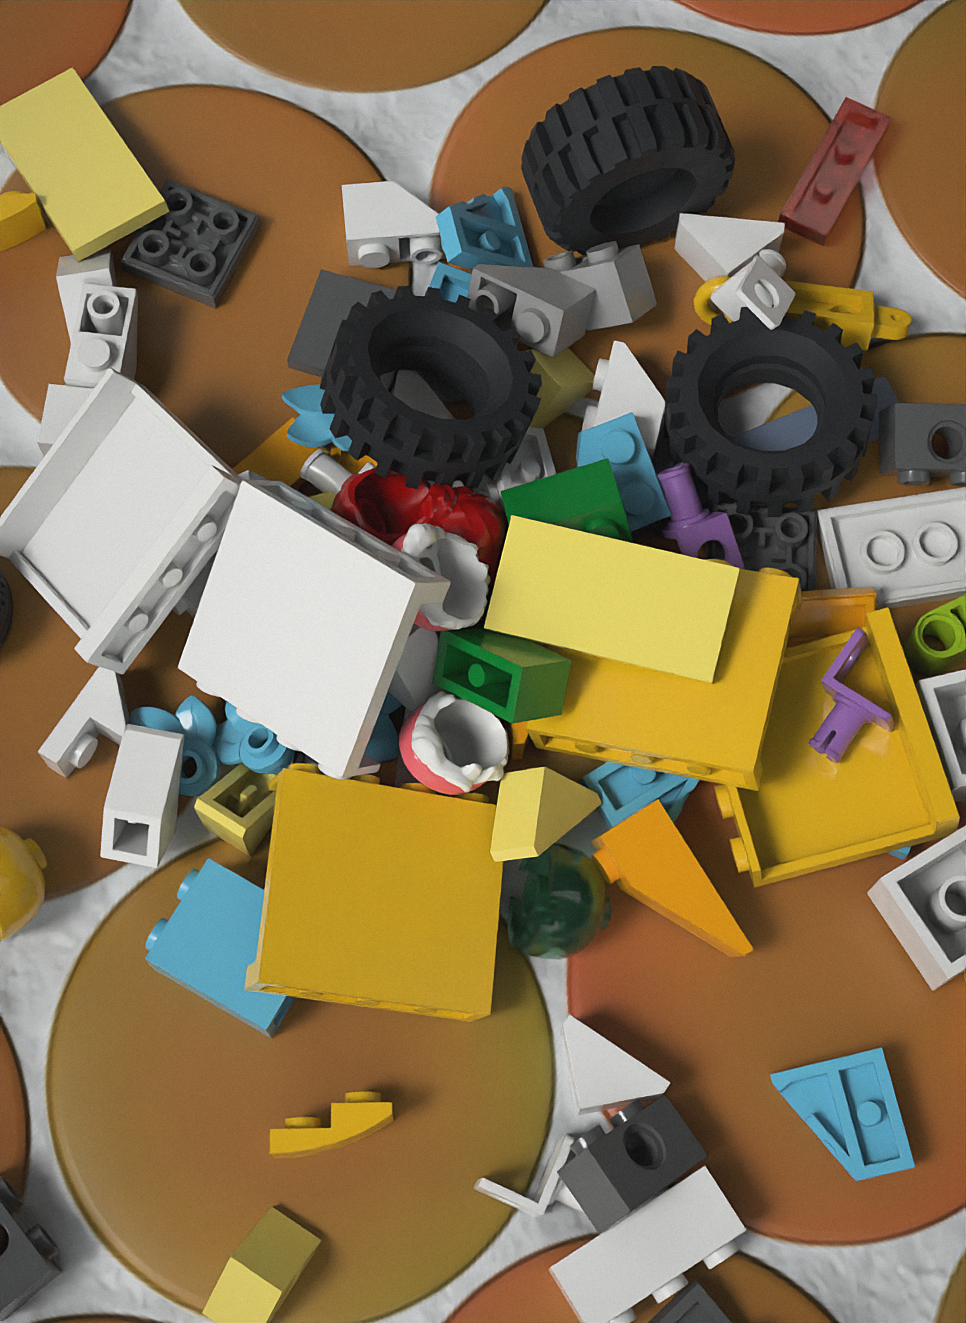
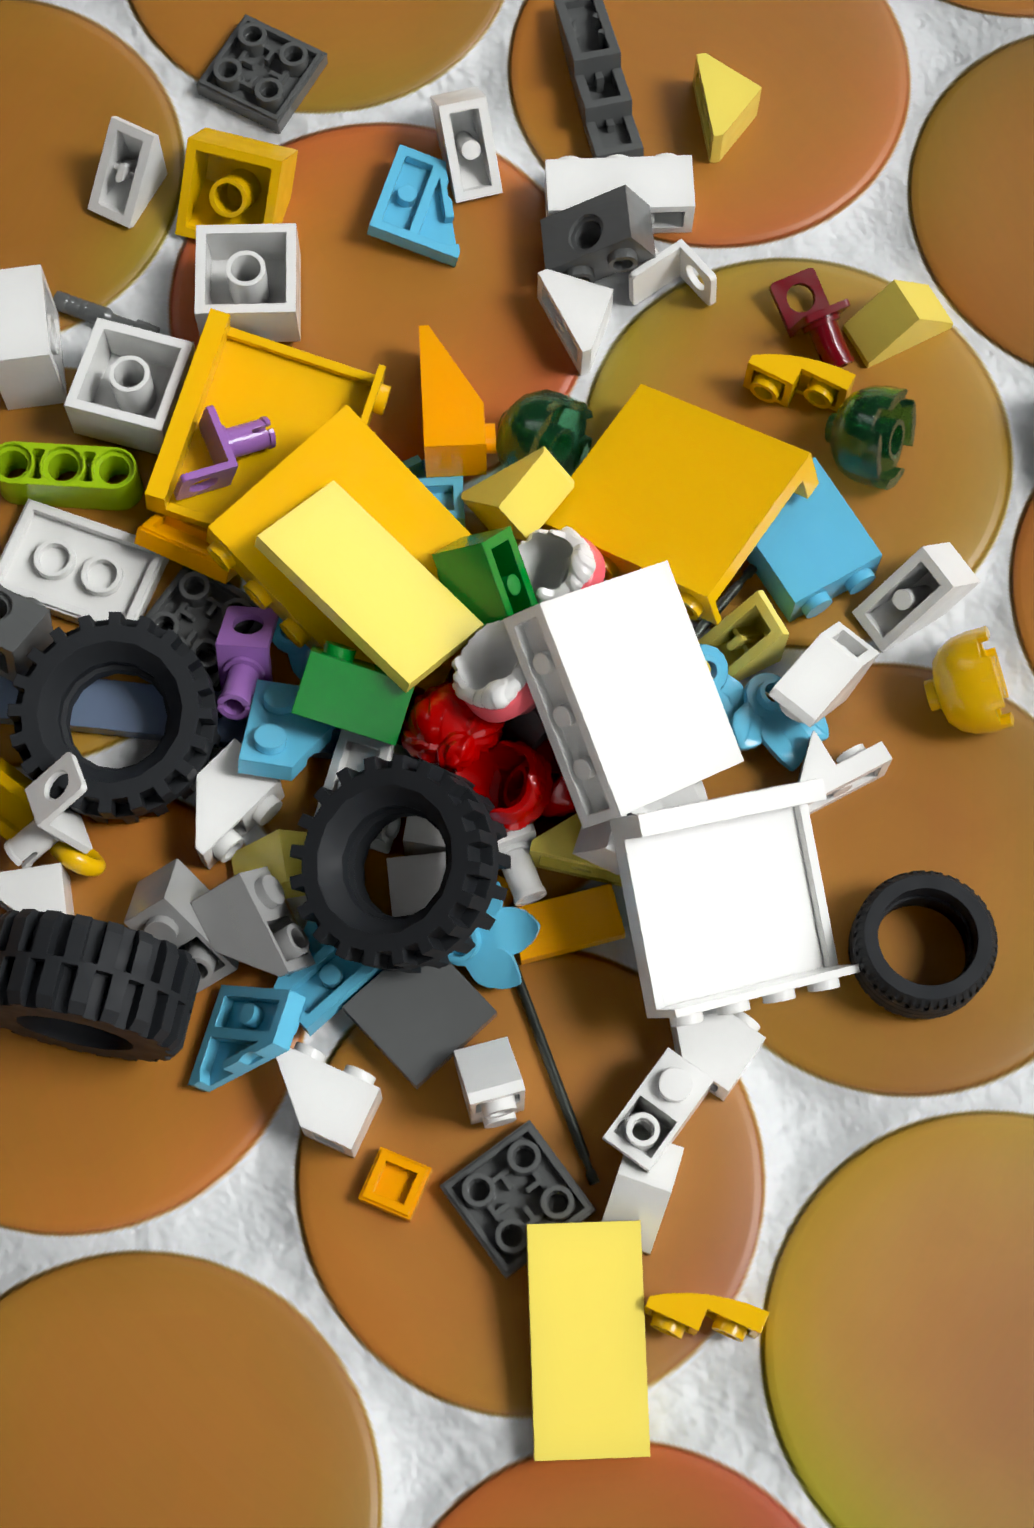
camera: 150 degrees left, 0 degrees up
none -> light orange tile [358,1147,432,1222]
none -> white slope [430,86,503,203]
none -> white slope [454,1037,525,1129]
none -> pearl dark grey piece [515,963,600,1186]
none -> dark red bracket [769,268,855,368]
none -> clear green cylinder [825,385,916,490]
none -> white slope [852,542,981,652]

